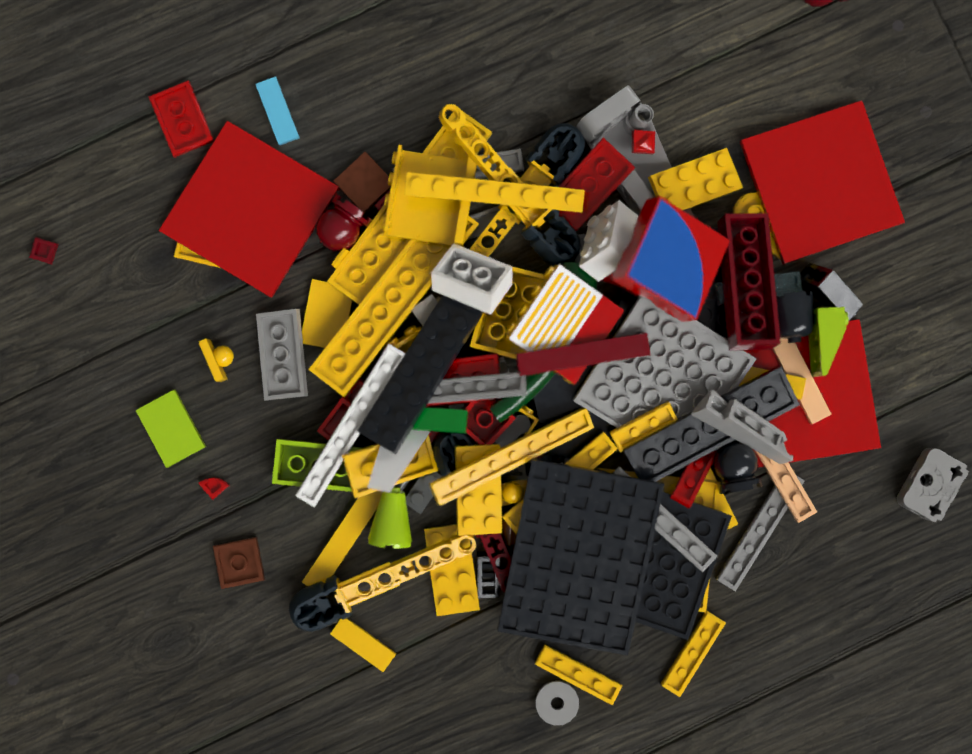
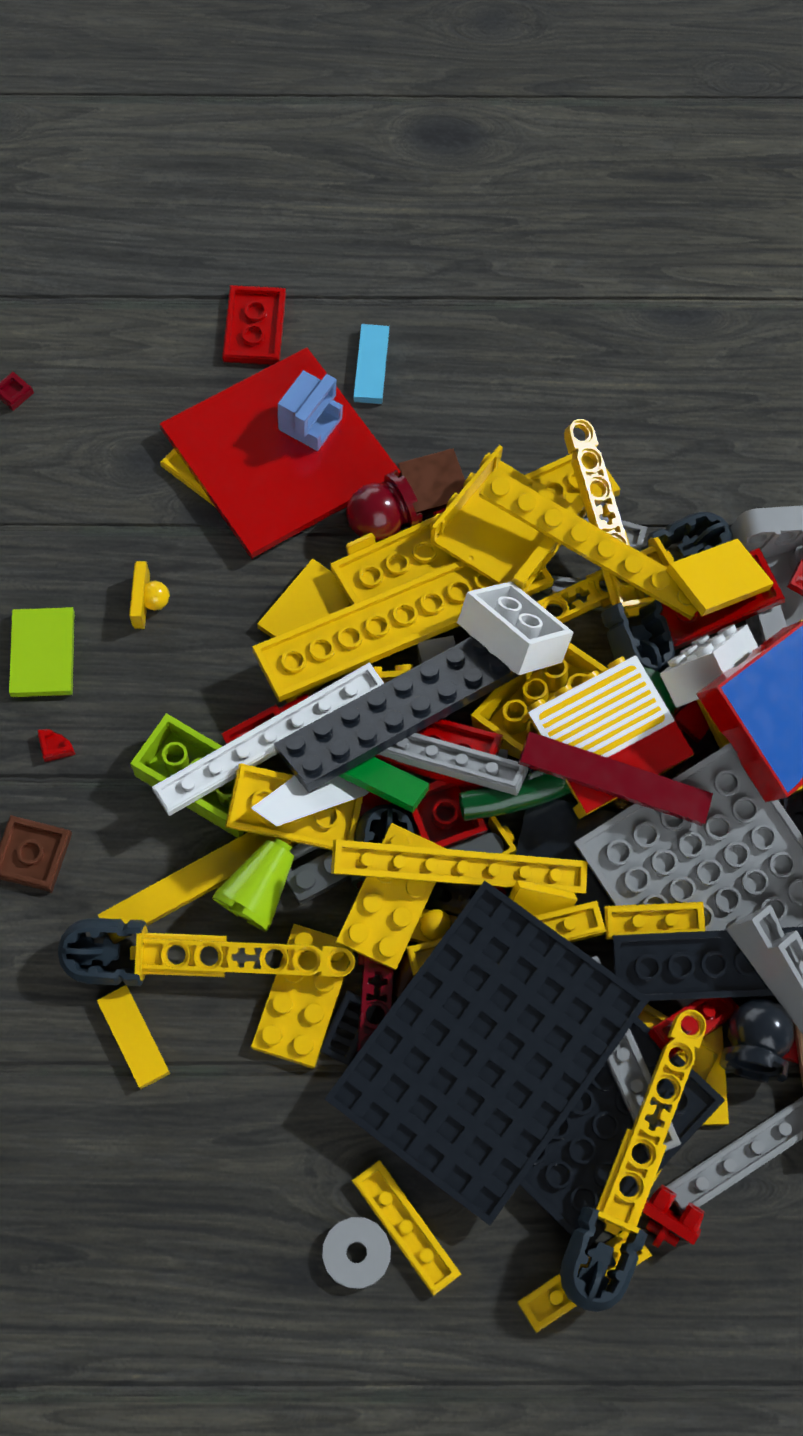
camera: 25 degrees right, 20 degrees down
light grey plate [256,309,308,401] -> none
none -> medium blue plate [278,370,343,451]
none -> yellow tile [509,880,578,916]
none -> piece [560,1010,706,1312]
none -> red hips [642,1184,705,1248]
none -> yellow tile [666,538,774,616]

